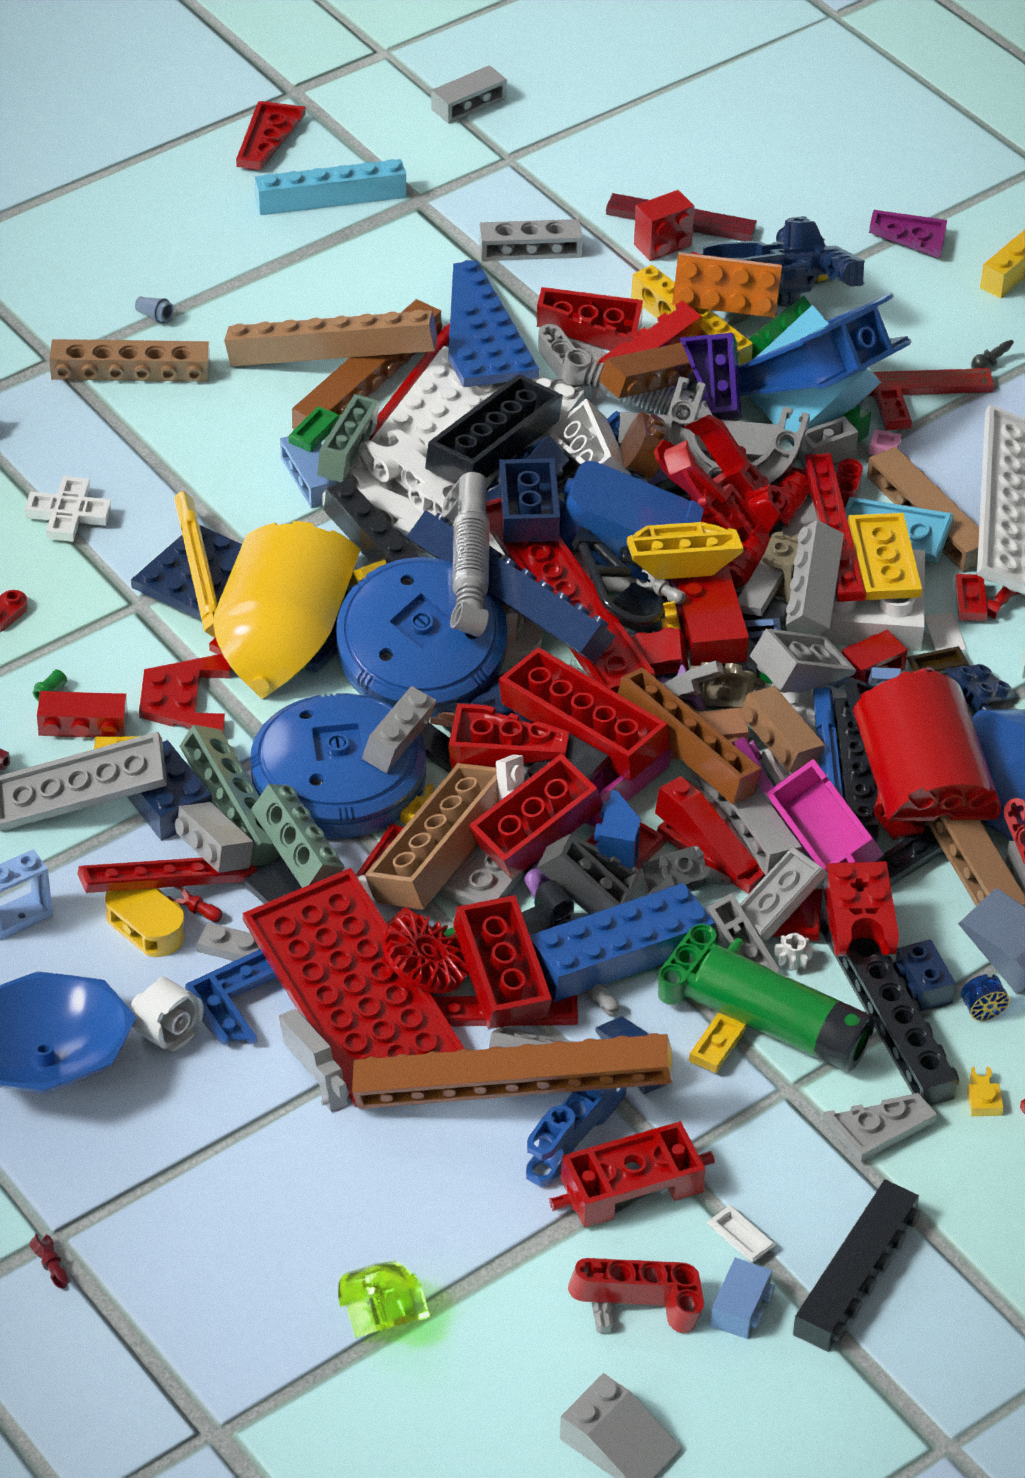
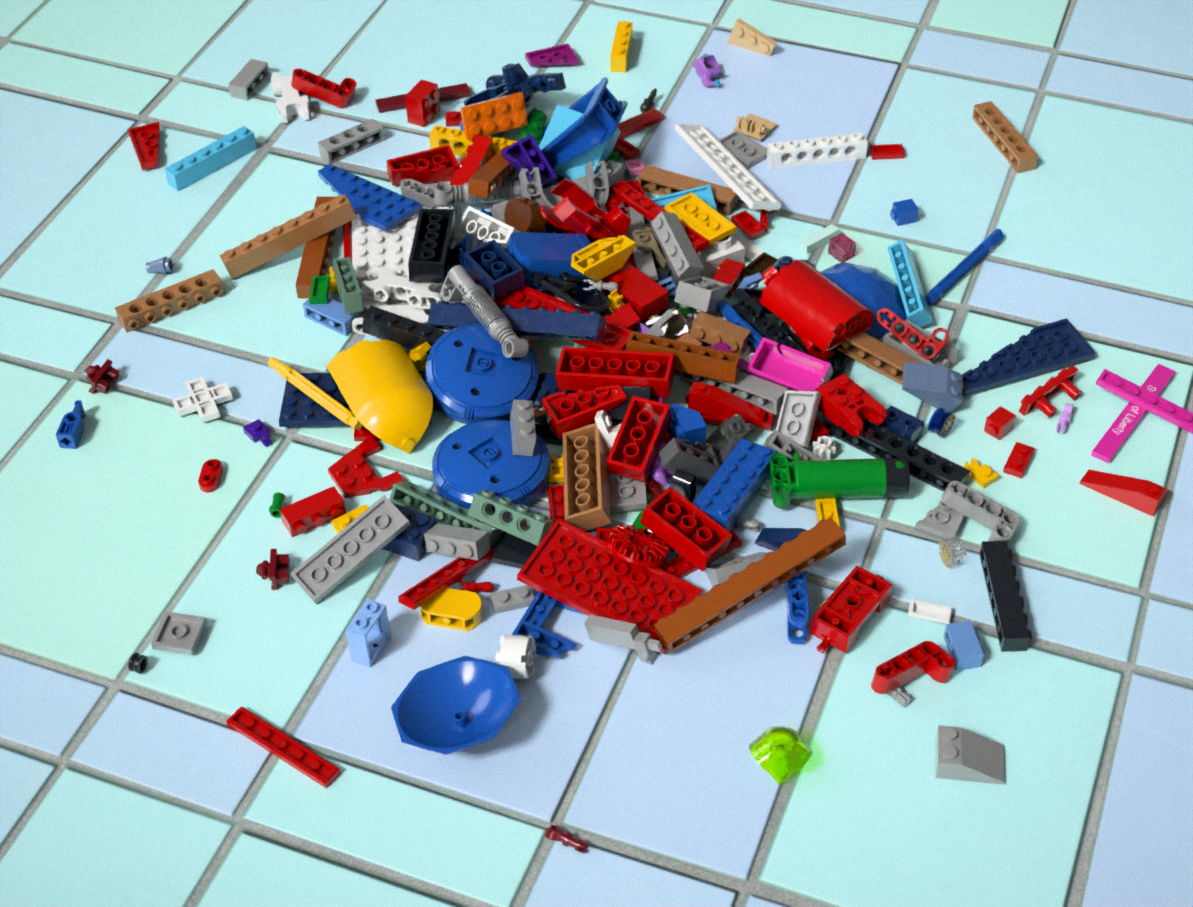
camera: 30 degrees left, 0 degrees up
none -> dark purple plate [243,419,272,447]
none -> white piece [271,69,310,123]
none -> red beam [291,68,357,108]
none -> clear red pin [646,479,664,499]
none -> clear wheel [939,536,967,568]
none -> light grey beam [941,481,1020,543]

